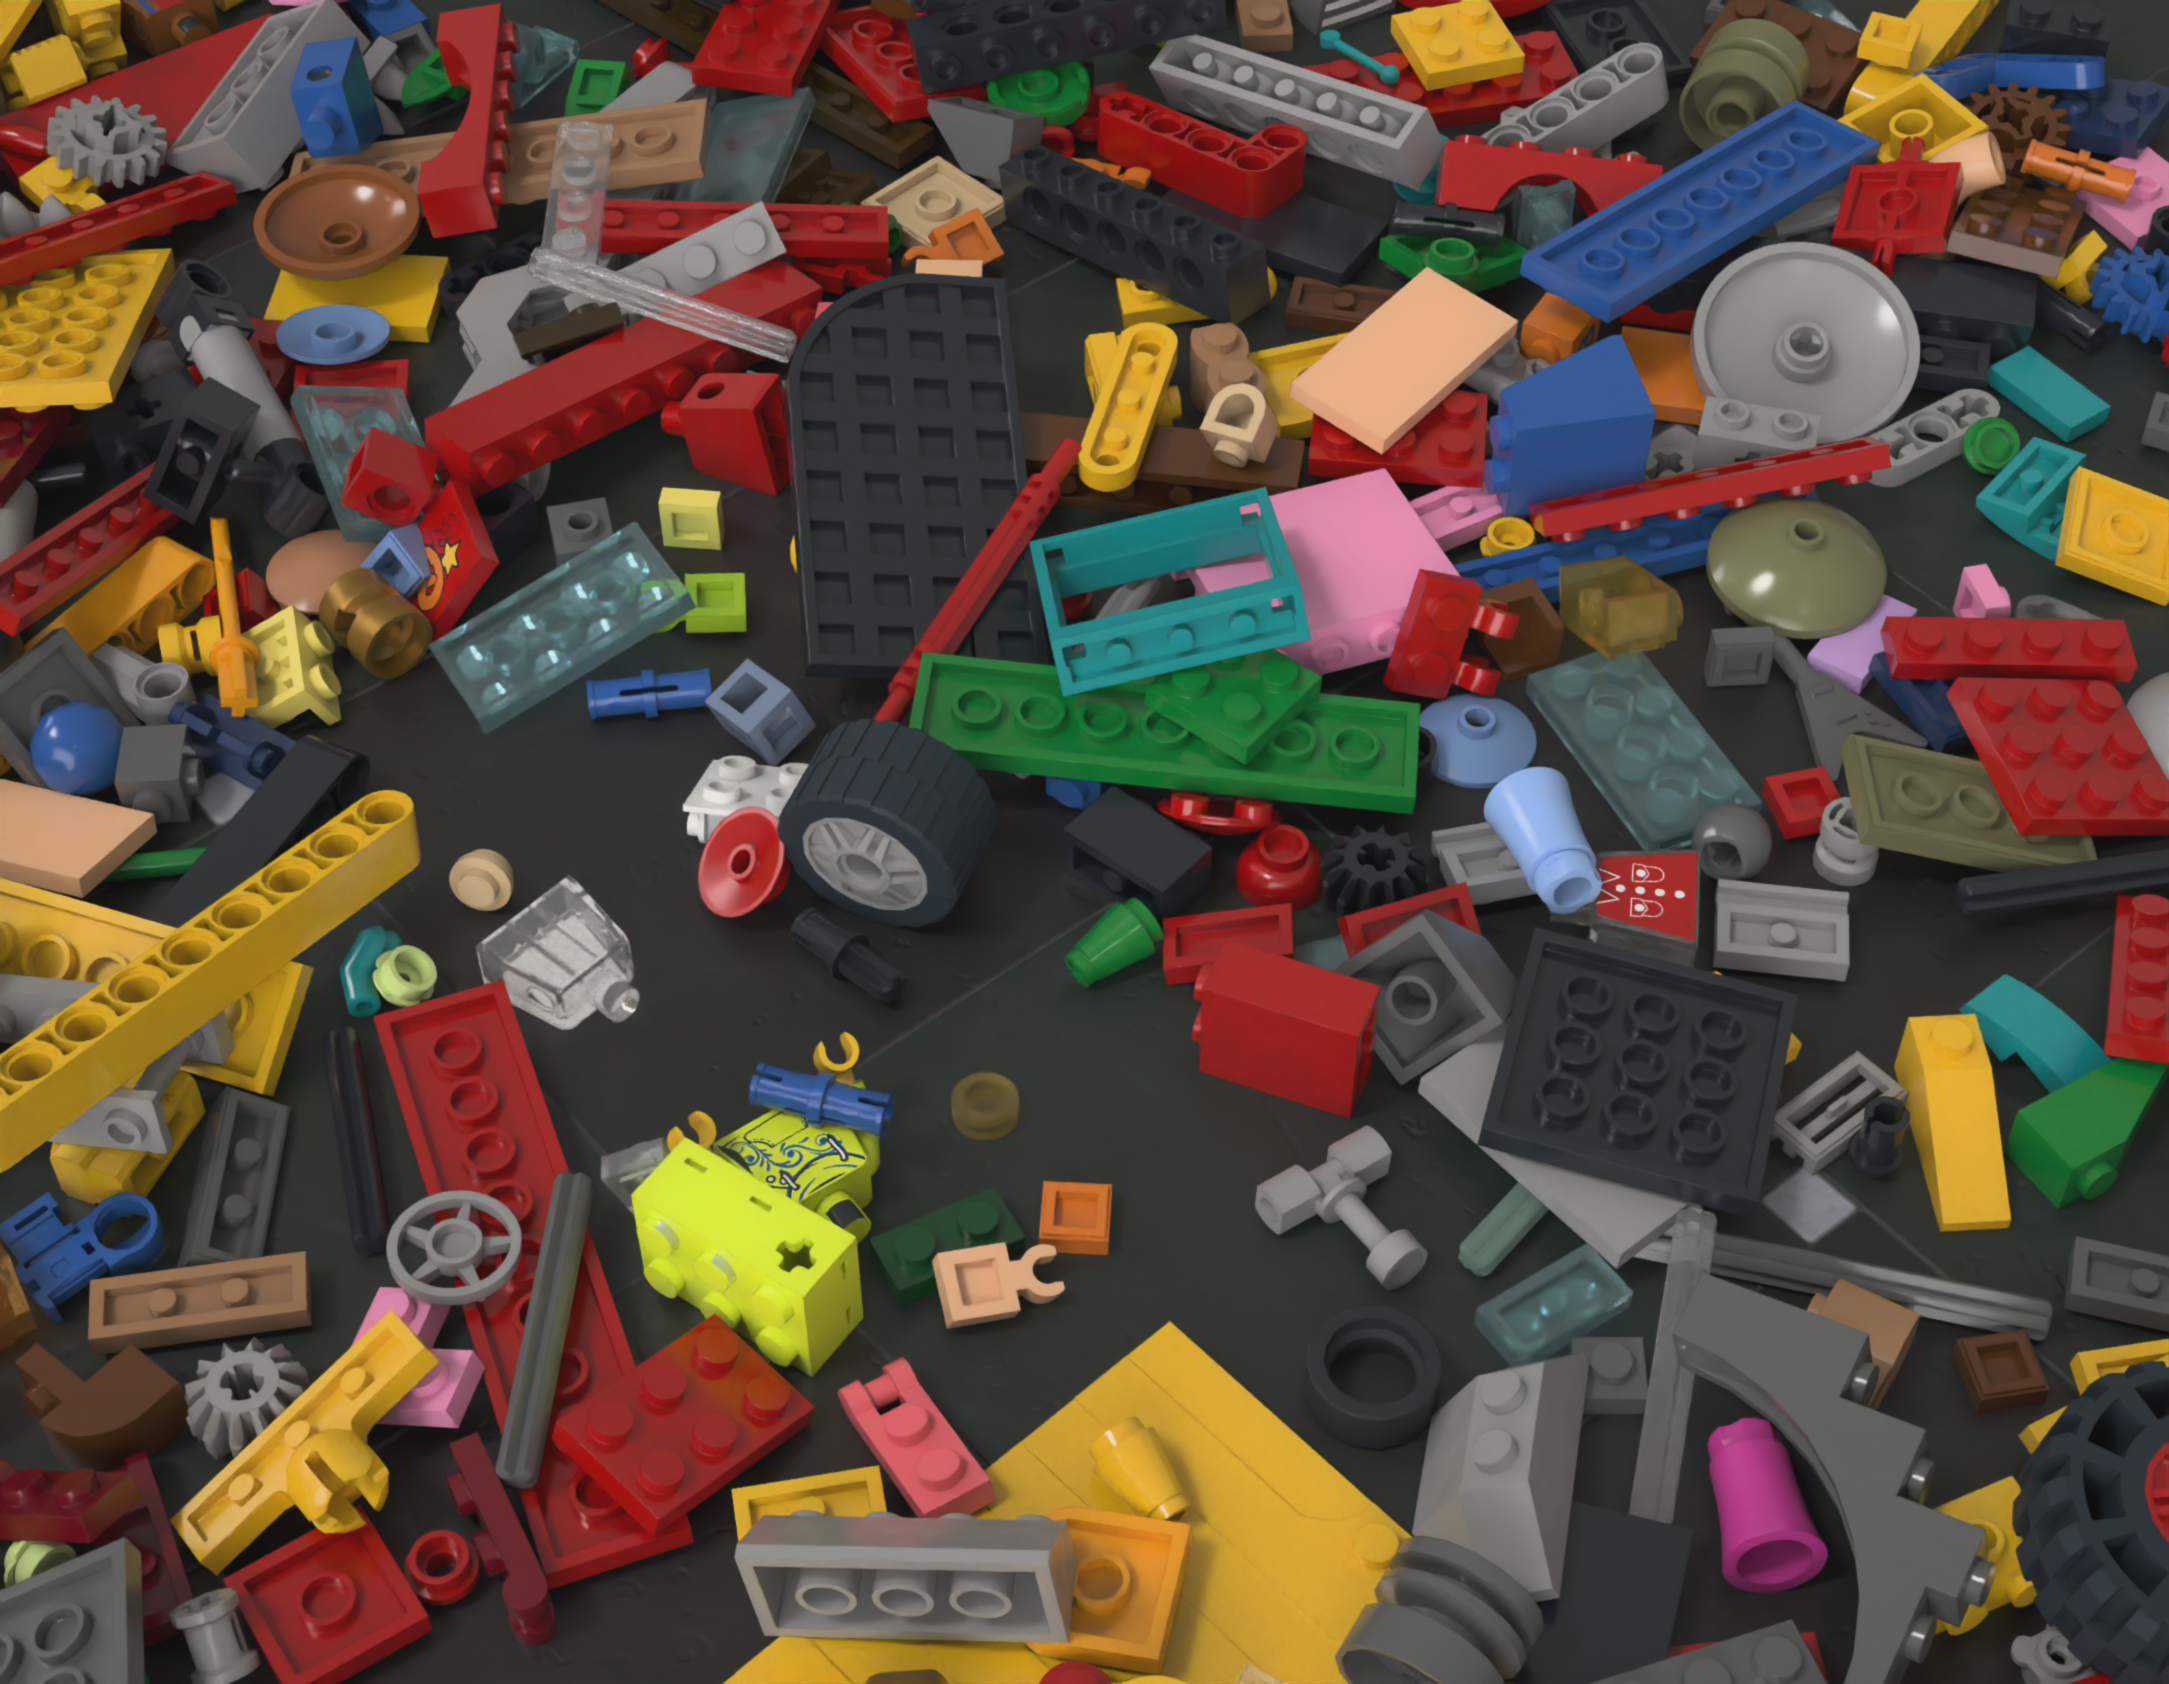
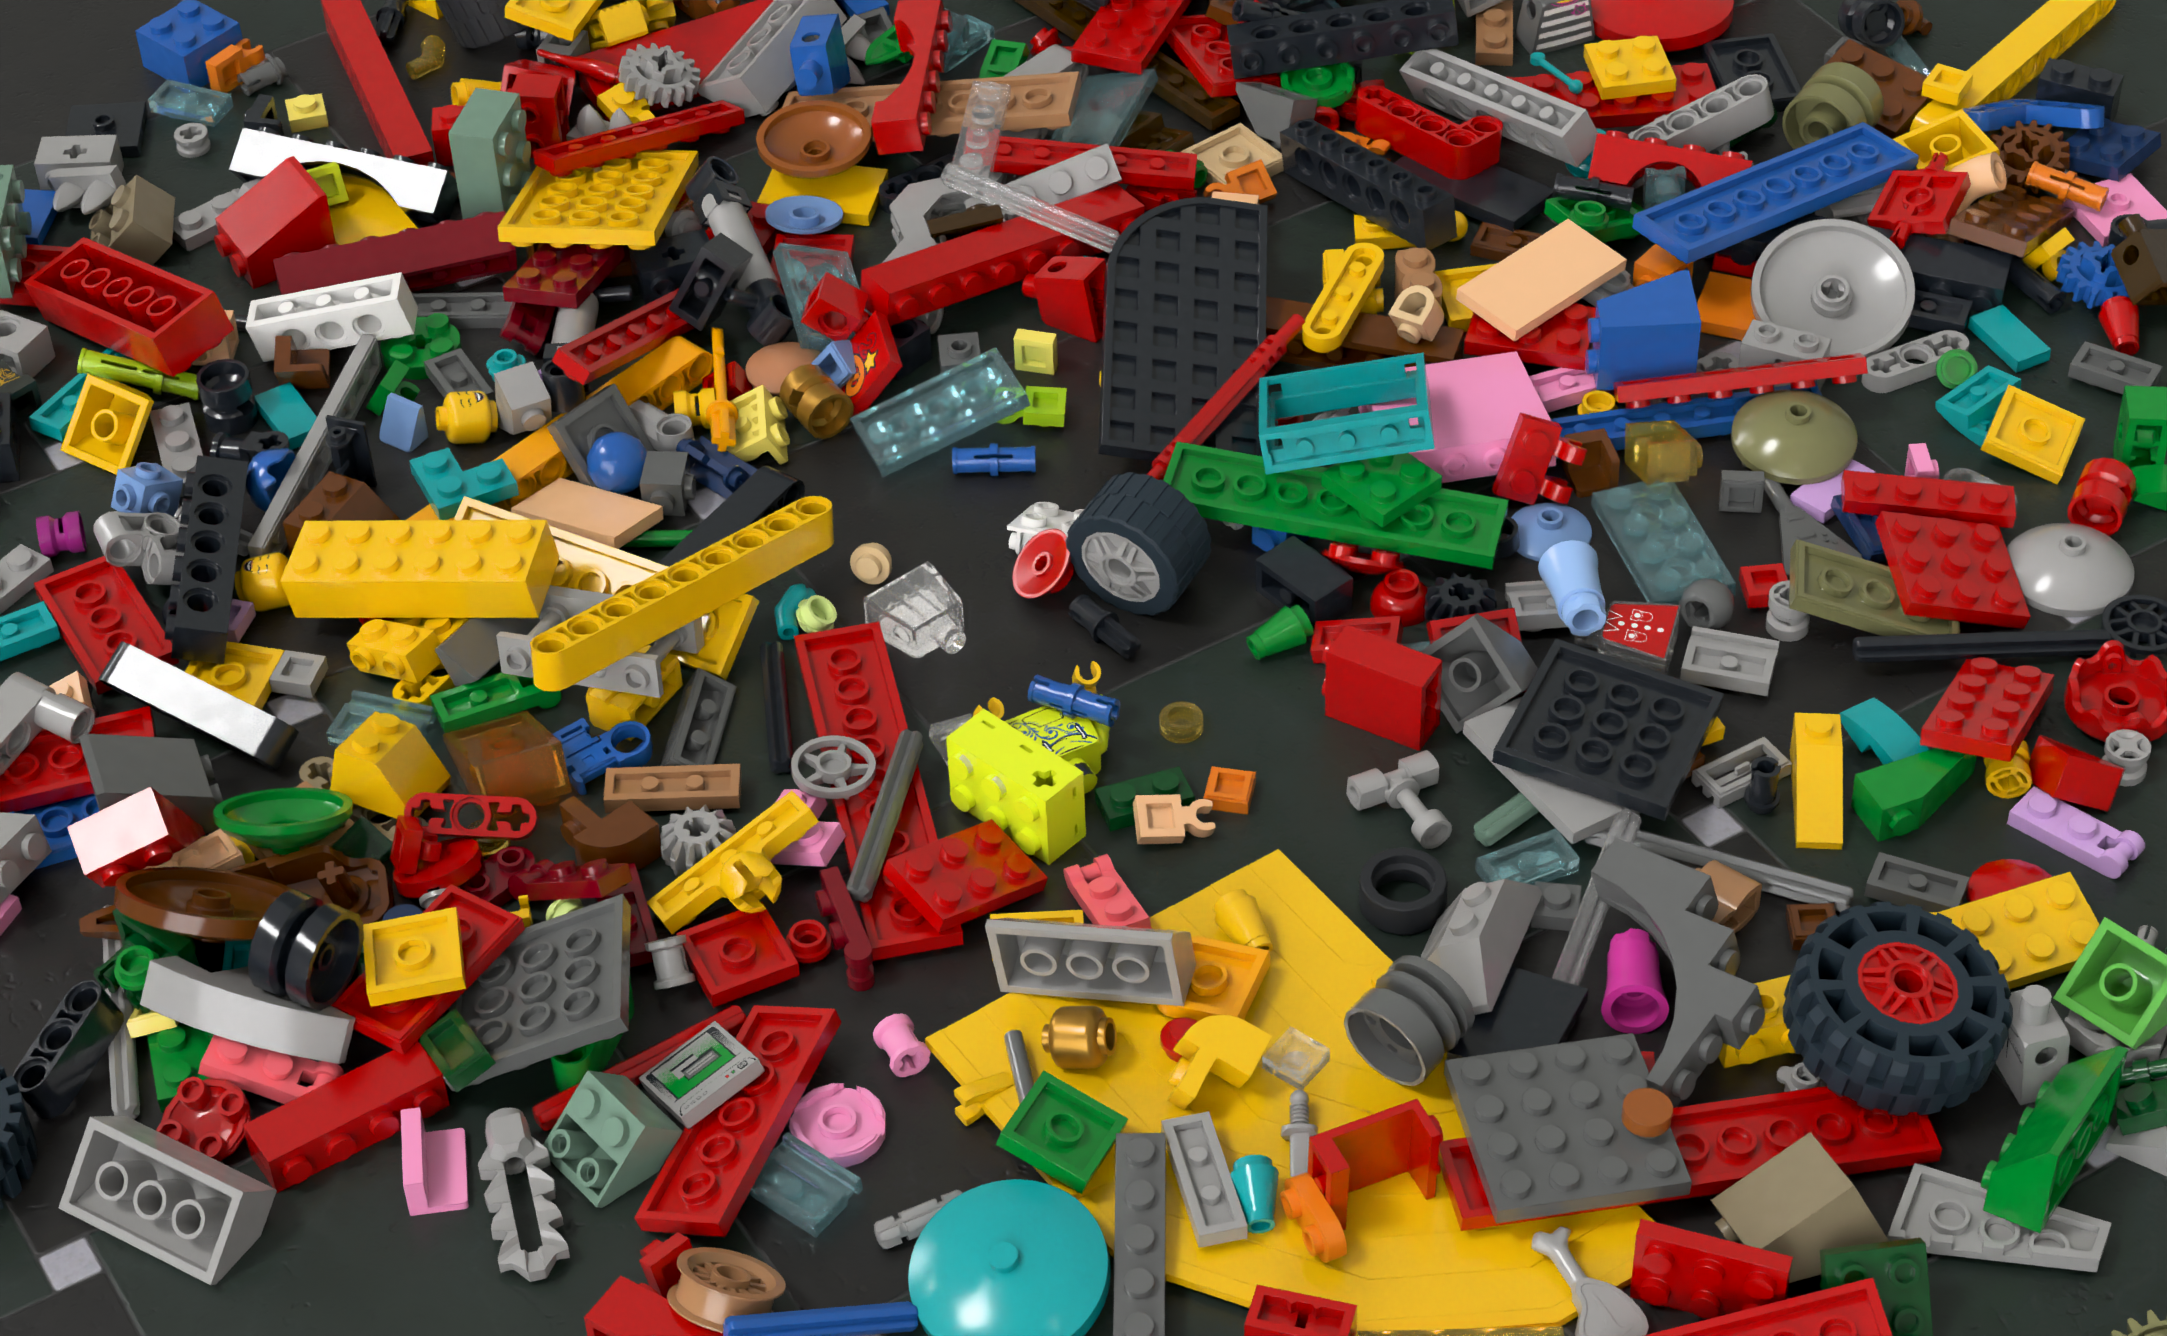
camera: 10 degrees right, 5 degrees down
sand blue brick [704,658,817,767] -> none

